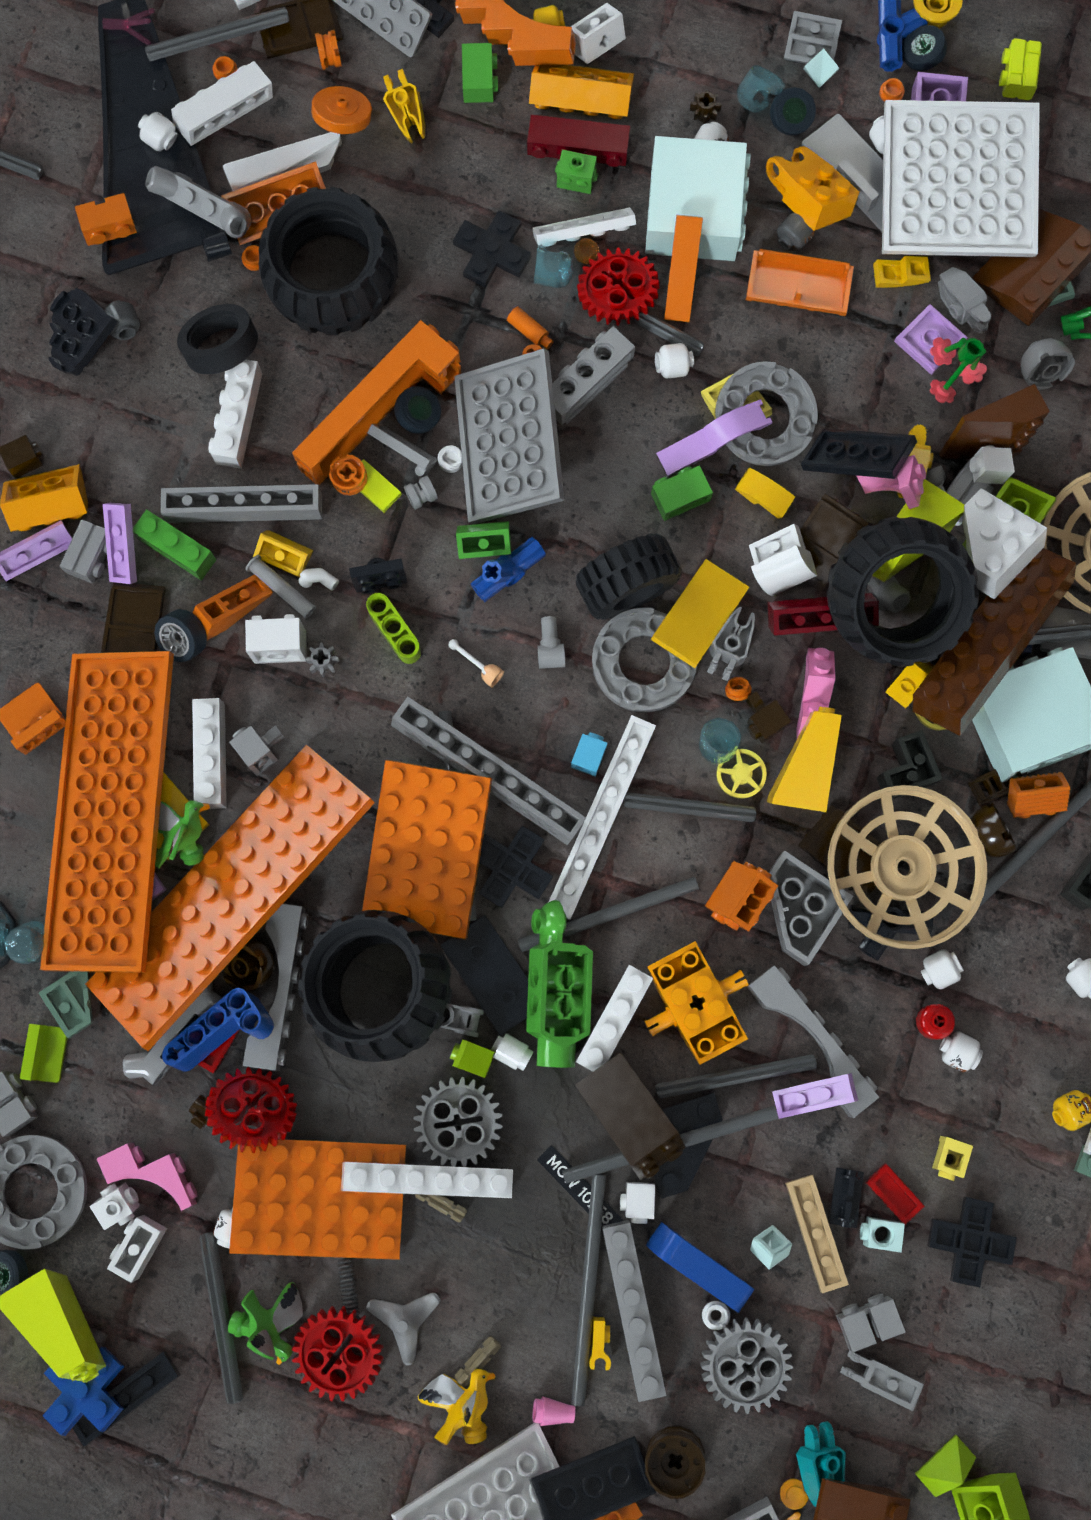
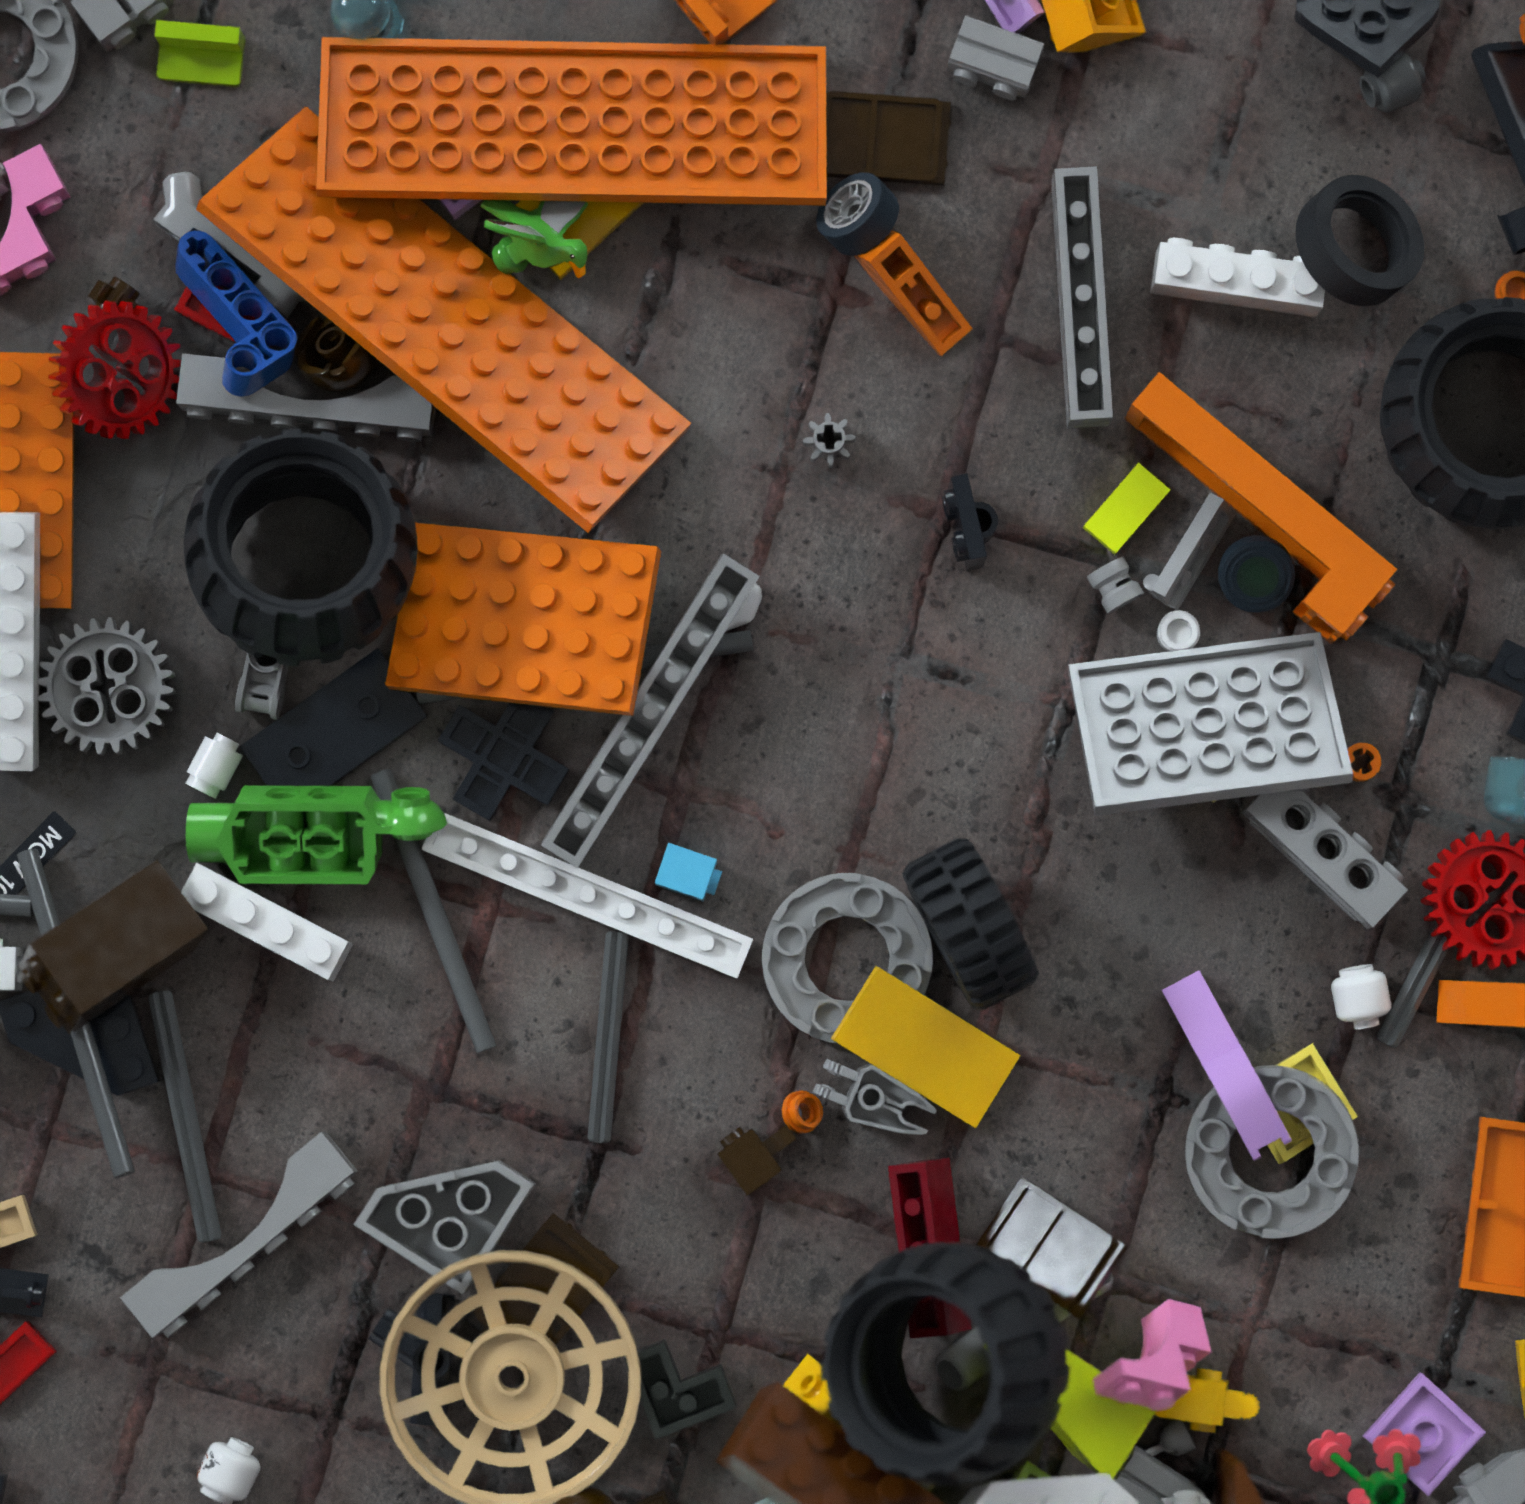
camera: 90 degrees right, 5 degrees up
sand green wing [39,972,93,1039] -> none
lavender plate [103,502,137,584] -> none
bright green brick [133,509,216,581] -> none
white brick [192,698,227,809] -> none
light grey brick [229,726,285,776] -> none
light grey pin [245,555,316,619] -> none
white container [245,614,307,664] -> none
yellow slope [253,530,313,578] -> none
white arm [298,568,339,591] -> none
orange wheel [329,454,368,496] -> none
lime beam [366,593,421,664] -> none
hinge [448,639,504,688] -> none
lime slope [450,1039,495,1078] -> none
bright green brick [456,521,512,559] -> none
blue piece [471,537,546,603] -> none
orange cylinder [507,306,554,349] -> none
light grey pin [537,616,565,669] -> none
light orange slope [644,941,749,1065] -> none
bright green brick [651,465,713,521] -> none
clear light blue helmet [699,718,741,764] -> none
orange brick [705,861,779,932] -> none
light yellow wheel [716,749,767,799] -> none
yellow slope [735,468,795,519] -> none
white brick [749,524,817,596] -> none
yellow slope [767,707,842,812] -> none
lavender plate [772,1073,858,1119] -> none
bright pink arch [796,648,835,738] -> none
black plate [801,429,917,479] -> none
red head [916,1004,955,1040] -> none
white head [921,949,964,990] -> none
light yellow brick [932,1136,973,1181] -> none

